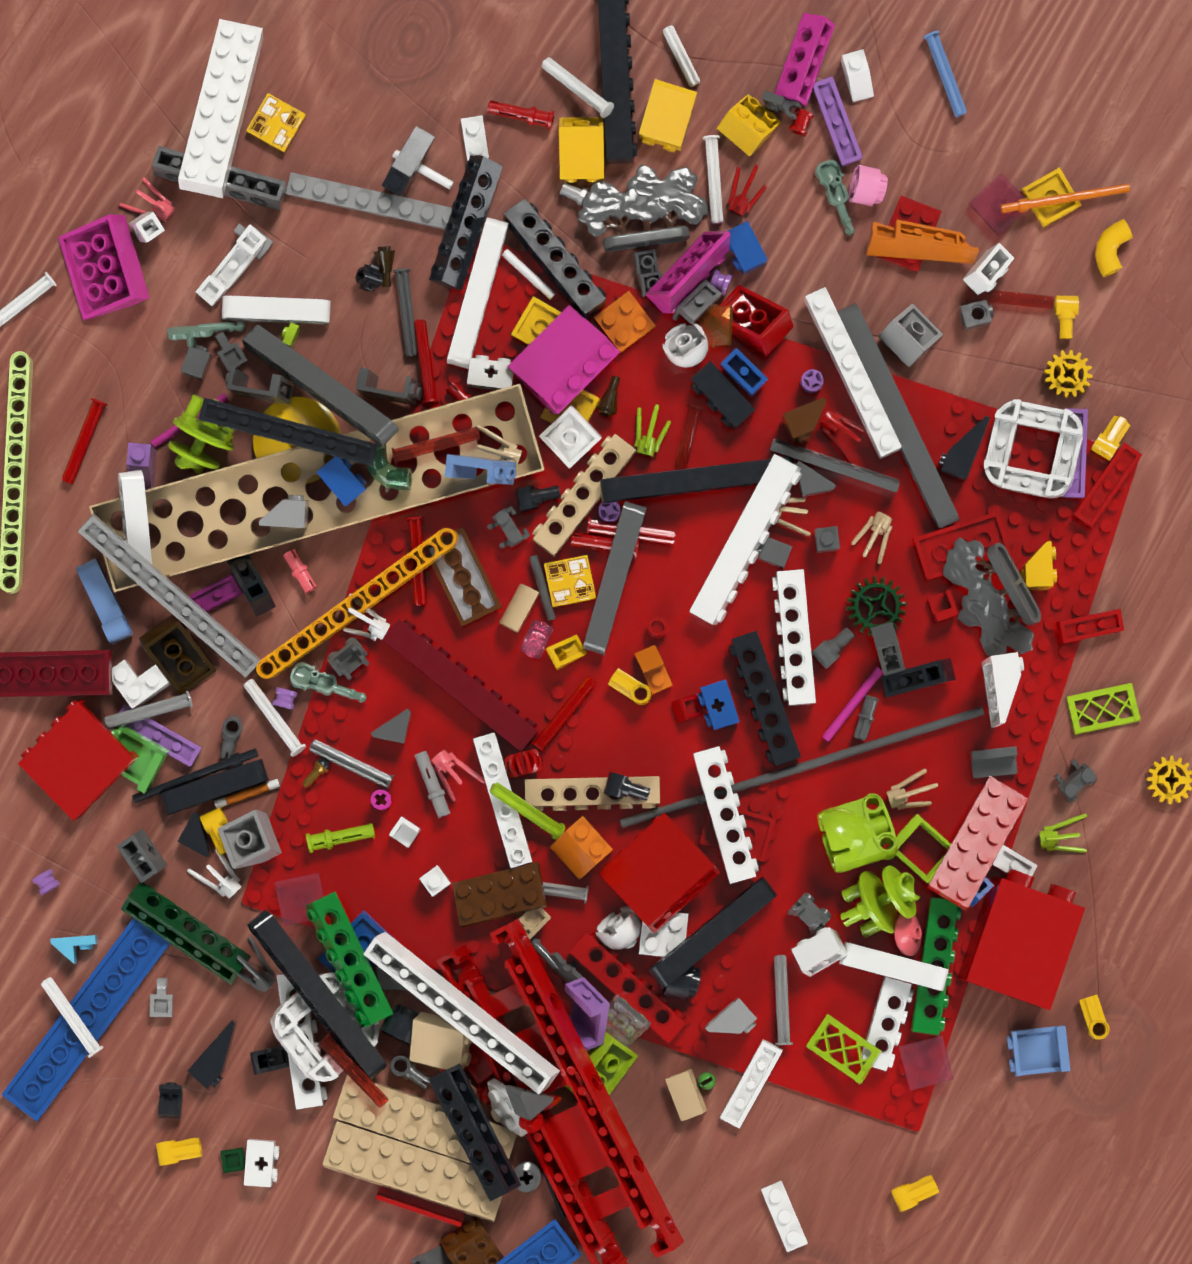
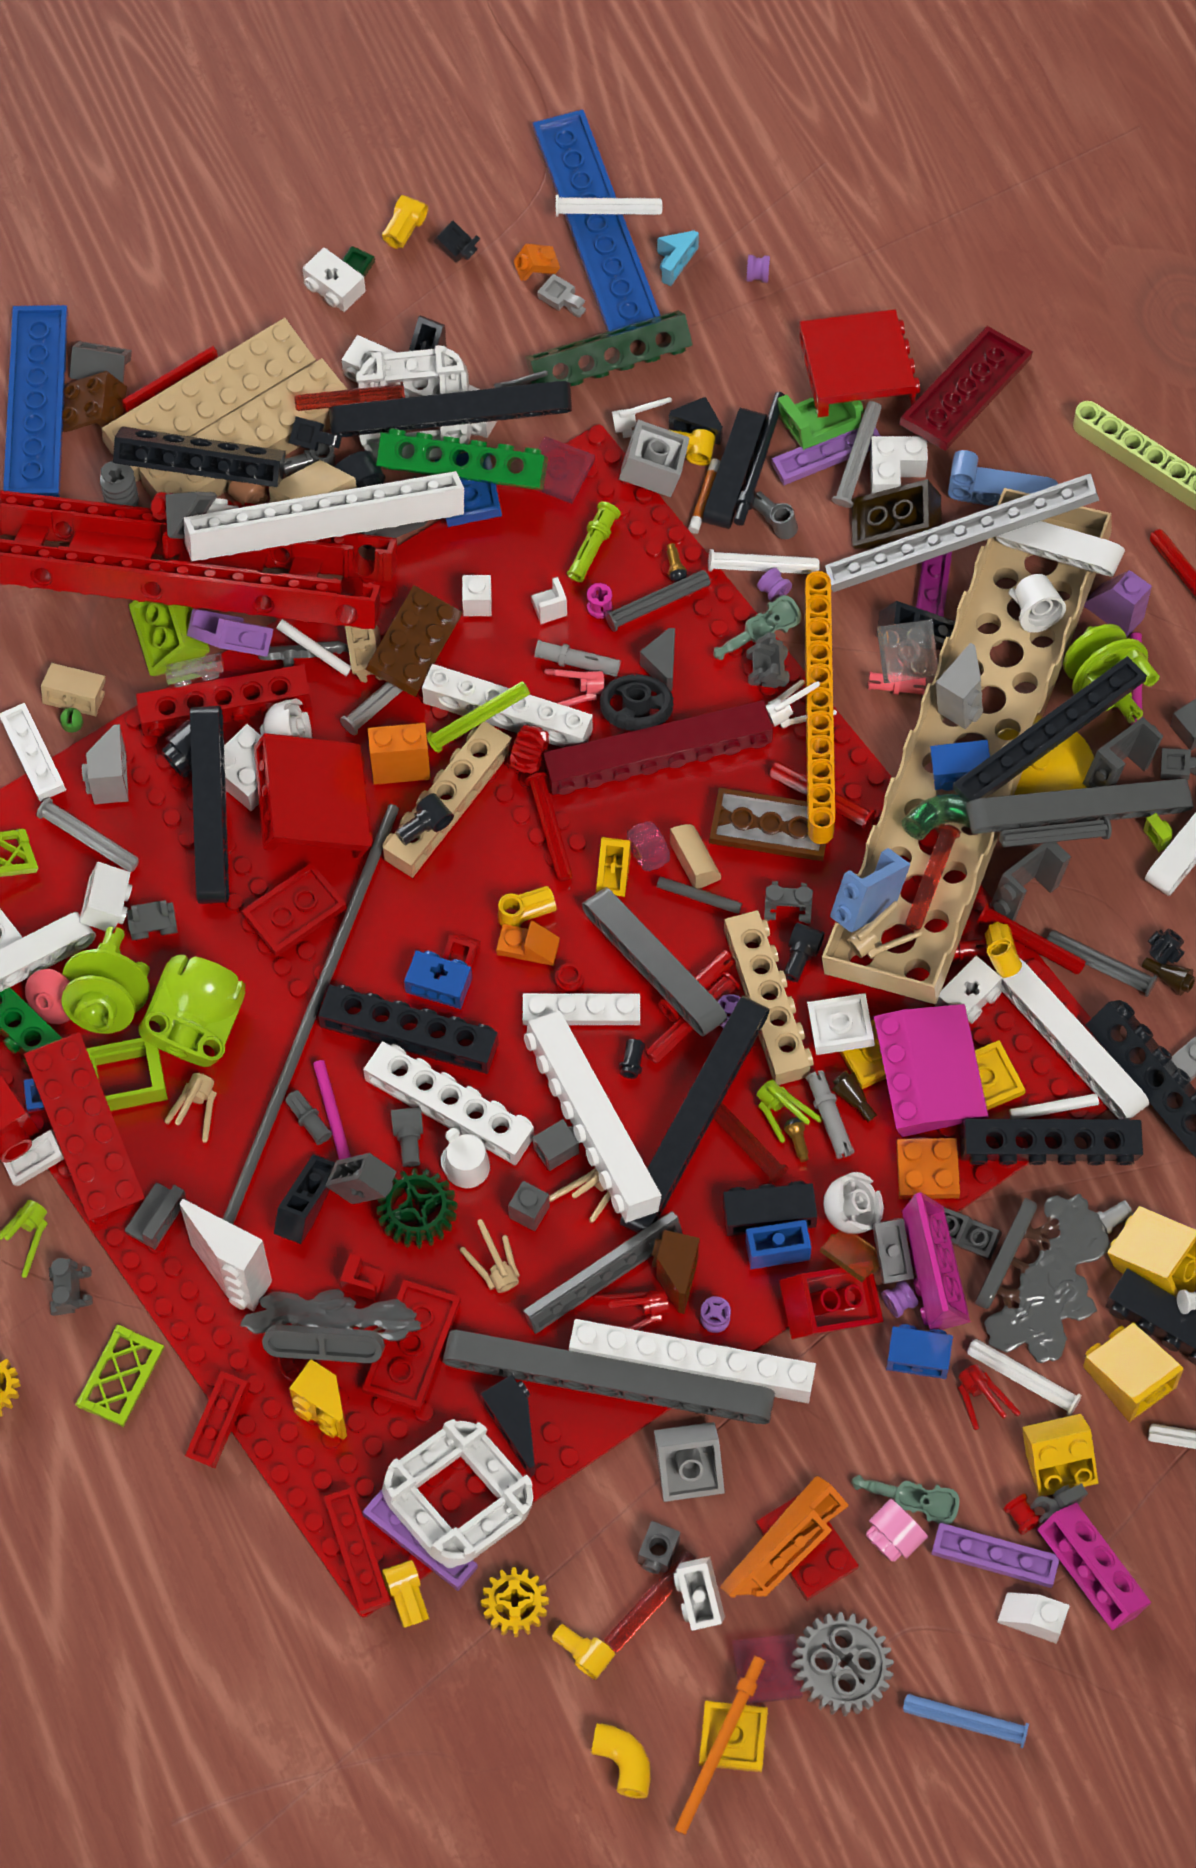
camera: 125 degrees right, 20 degrees down
dark grey brick [116,828,168,883] -> none
black slope [187,1020,237,1089] -> none
yellow tile [544,555,596,608] -> none
white brick [693,746,759,884] -> none
dark grey slope [796,461,836,497] -> none
none -> white bar [276,619,352,677]
none -> black plate [289,416,342,451]
none -> white hat [441,1128,490,1188]
none -> orange bracket [514,244,560,281]
none -> white plate [523,994,640,1025]
none -> black wheel [600,674,673,731]
none -> black pin [619,1039,645,1079]
none -> pearl gold piece [784,1117,809,1162]
none -> light grey gear [791,1612,894,1716]
none -> light grey pin [806,1071,854,1159]
none -> clear plate [877,620,938,683]
none -> yellow piece [985,922,1022,978]
none -> dark grey axle [999,816,1112,847]
none -> white hat [1008,574,1066,632]

